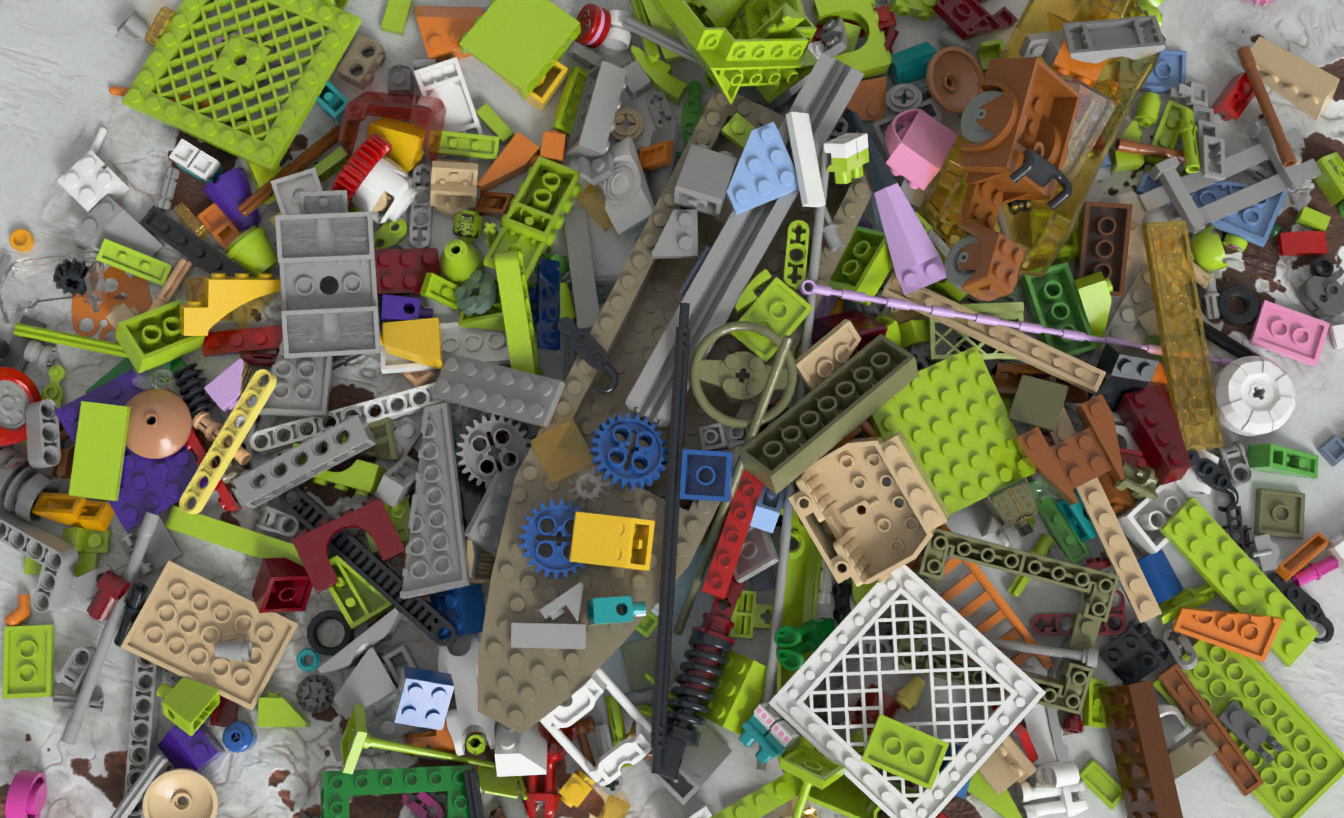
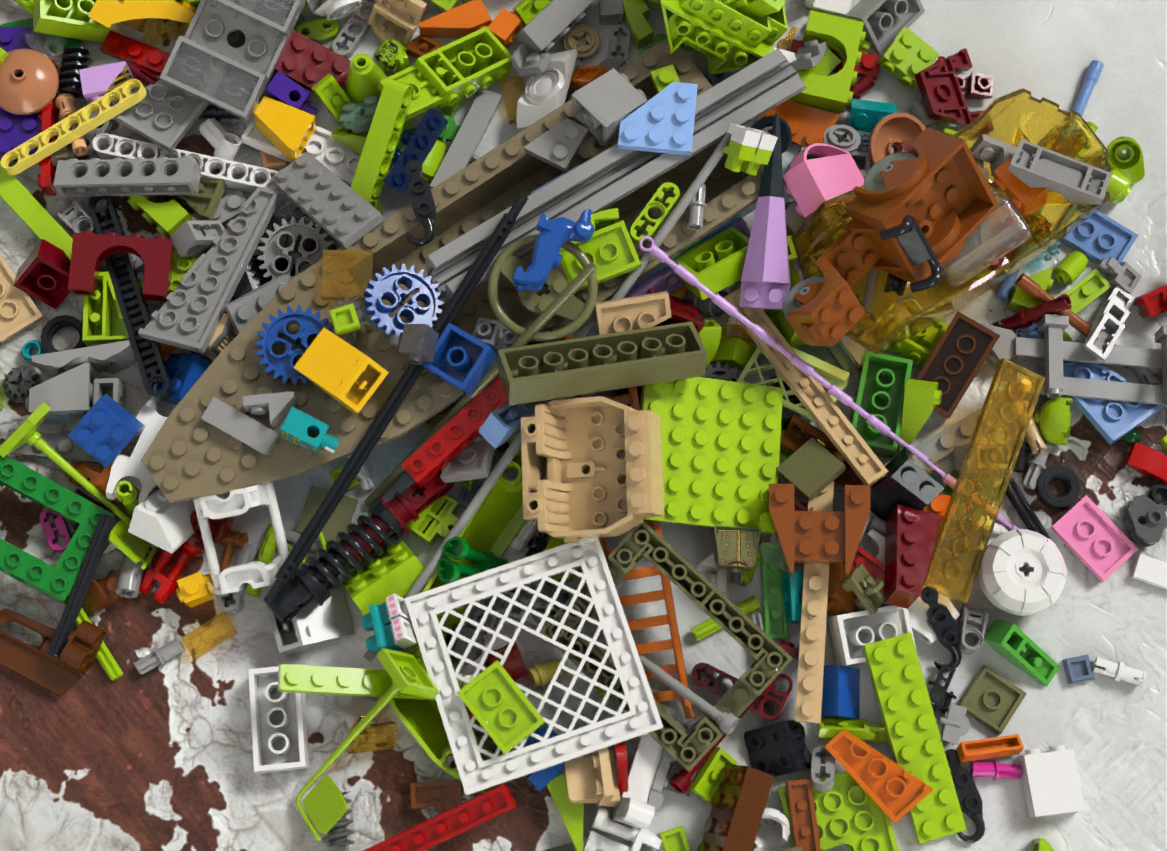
camera: 30 degrees right, 5 degrees down
white tile [786,112,826,207] -> none
lime pin [1178,109,1201,173] -> none
lime tile [1223,234,1248,252] -> none
none -> white piece [199,118,242,161]
none -> lime tile [329,303,361,336]
none -> flat silver brick [388,324,439,365]
none -> blue animal [512,209,594,292]
none -> dark red pin [1000,294,1072,331]

